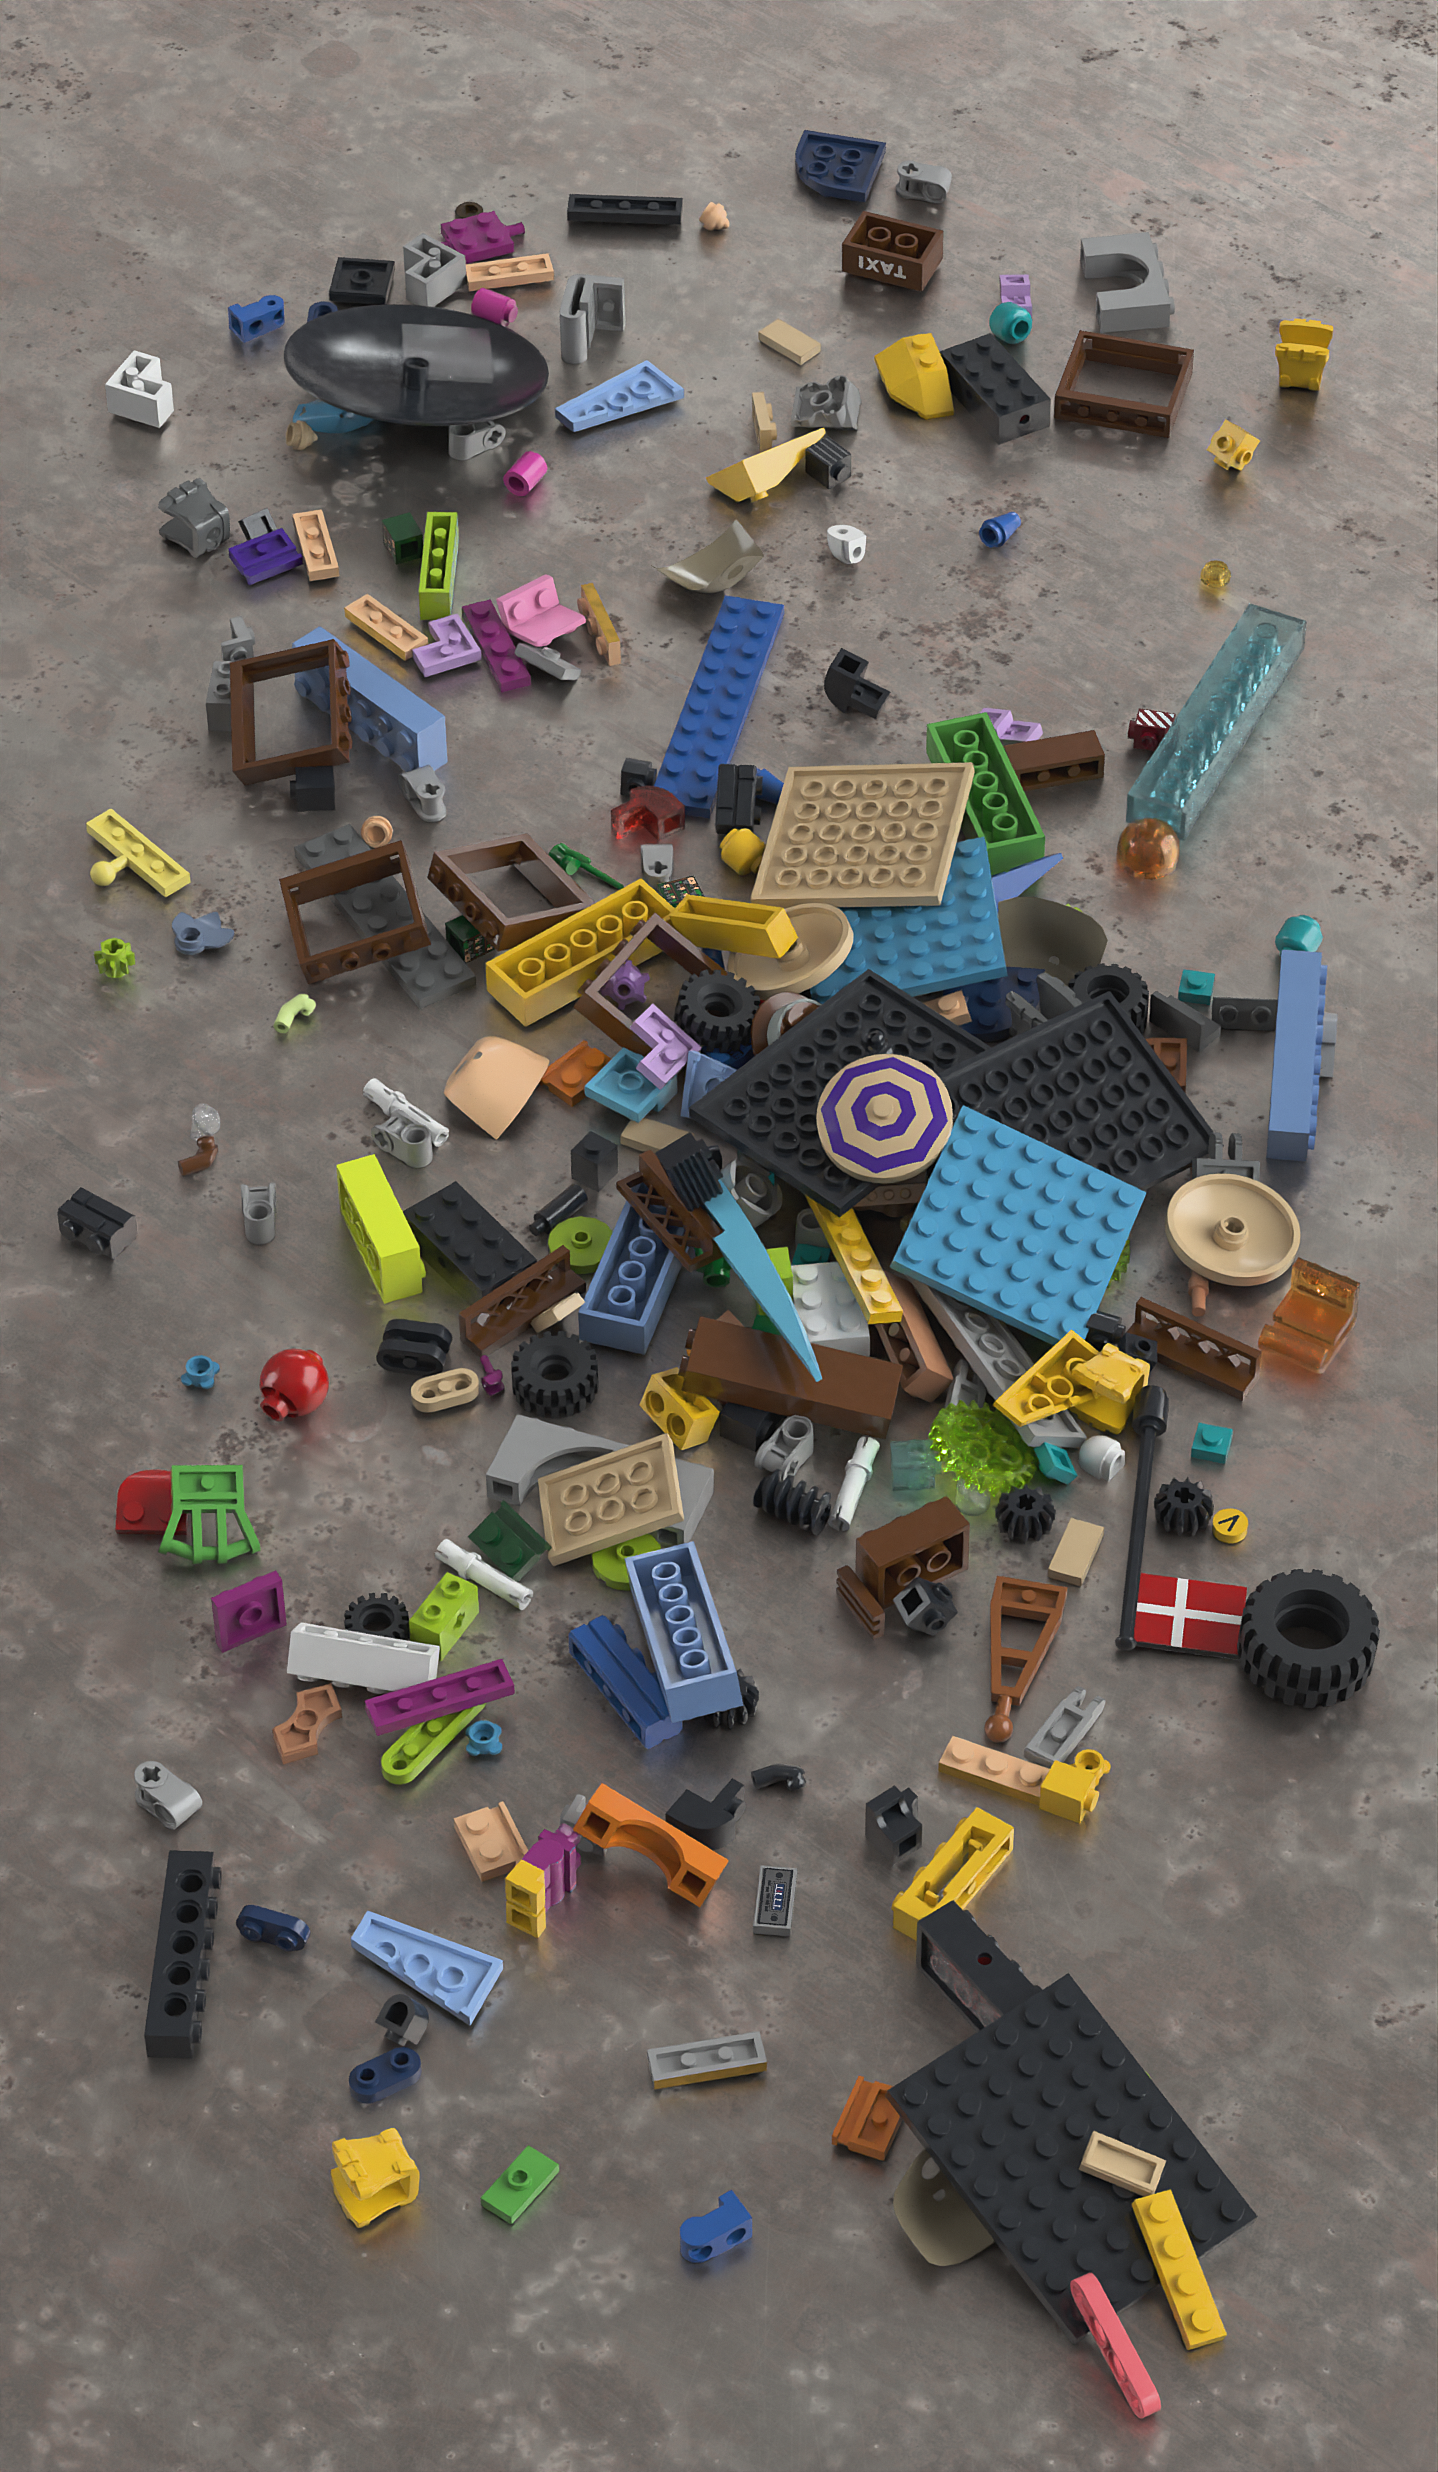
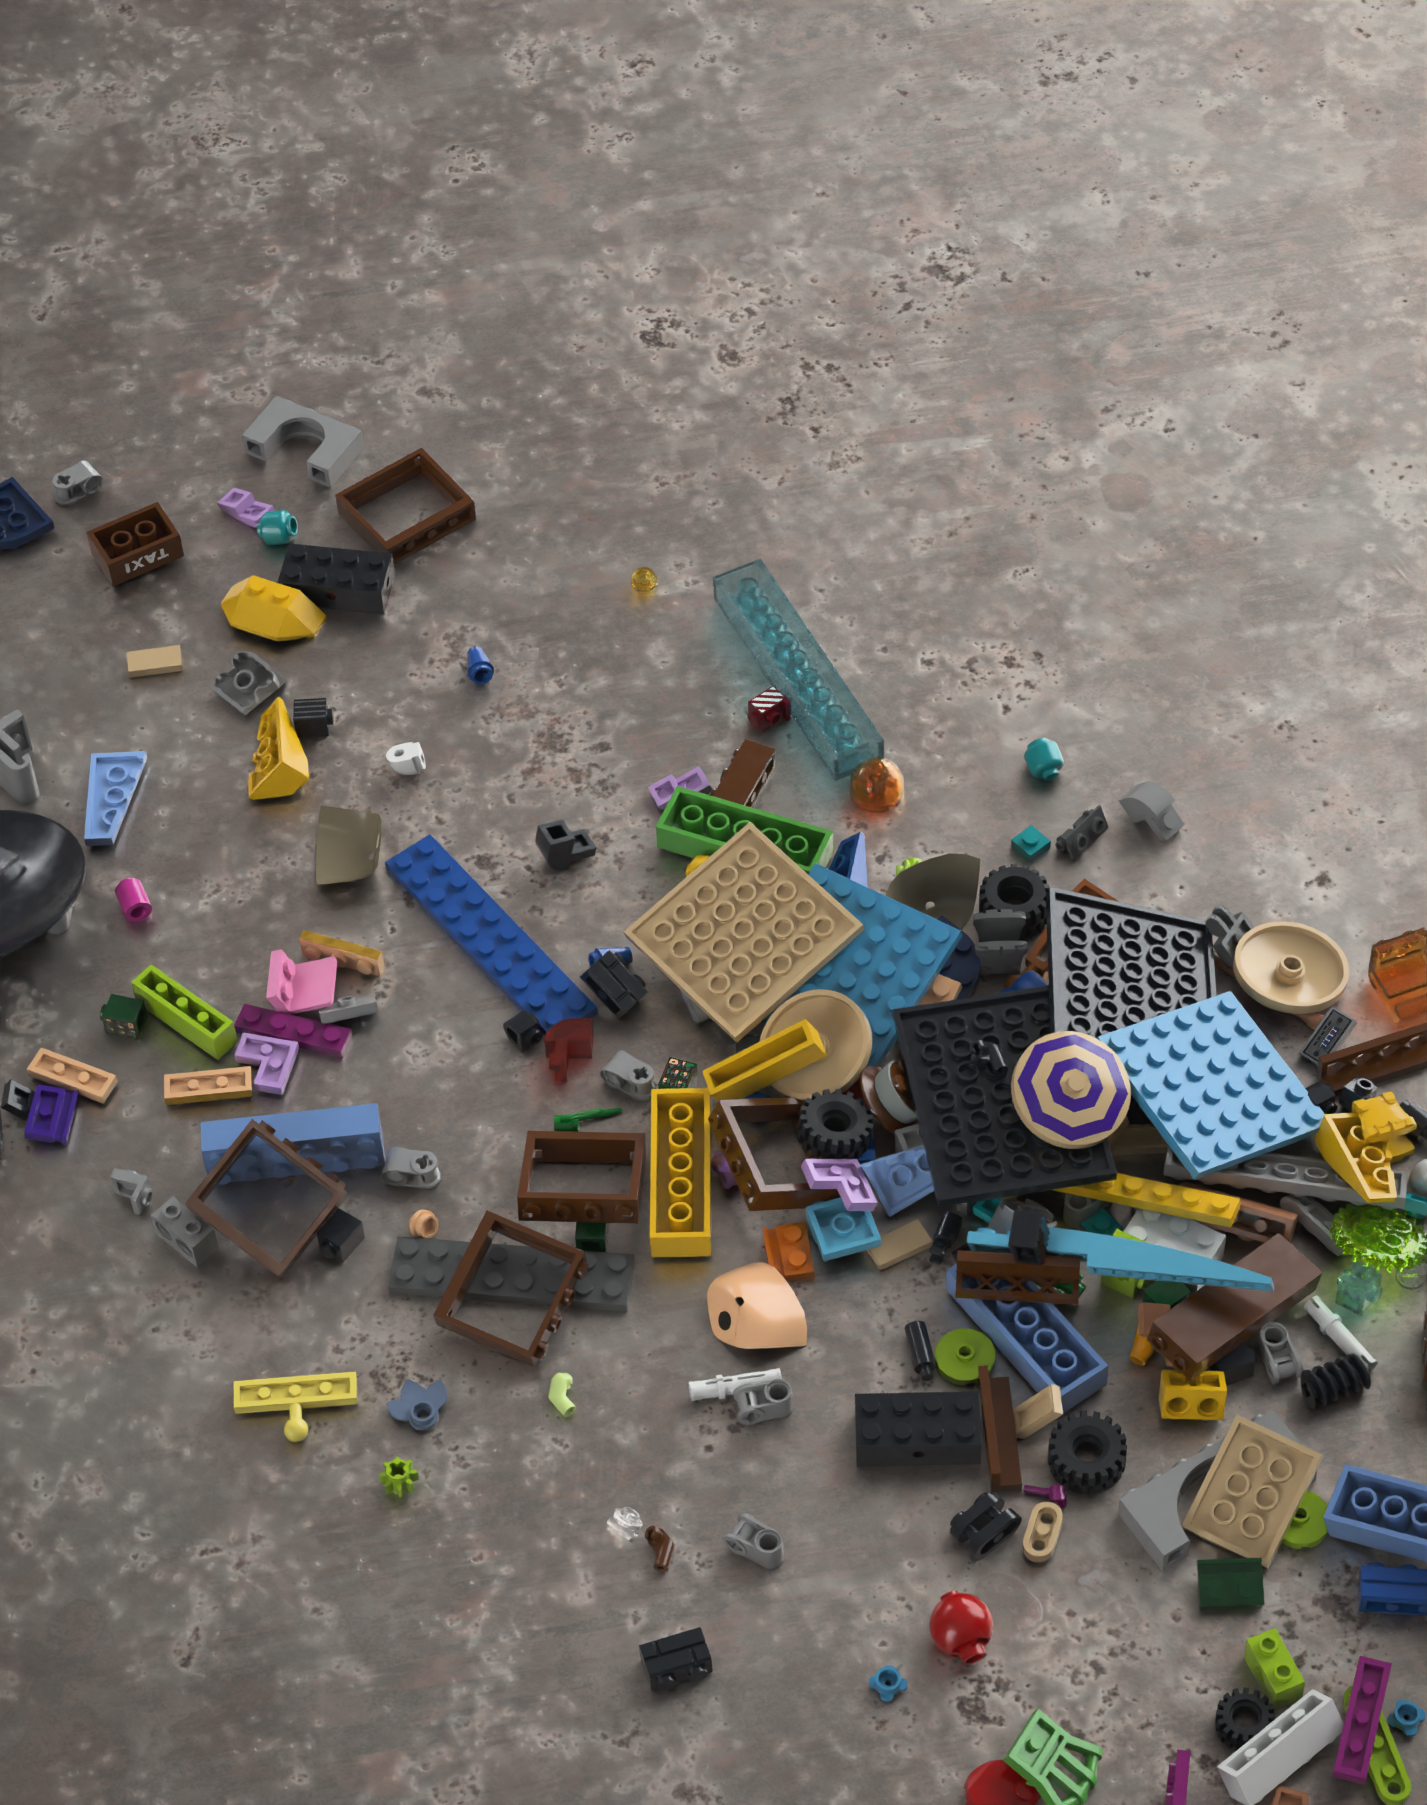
camera: 50 degrees left, 5 degrees up
neon yellow brick [336,1154,426,1304] -> none
white pin [435,1539,533,1610] -> none
black brick [571,1131,618,1192] -> none
yellow head [719,828,766,876] -> none
tan plate [752,392,777,453] -> none
dark grey panel [1149,991,1221,1052] -> none
yellow brick [1206,419,1261,471] -> none
medium blue brick [1266,950,1328,1161] -> none
yellow piece [1275,318,1333,391] -> none
none -> tile [1299,1006,1357,1066]

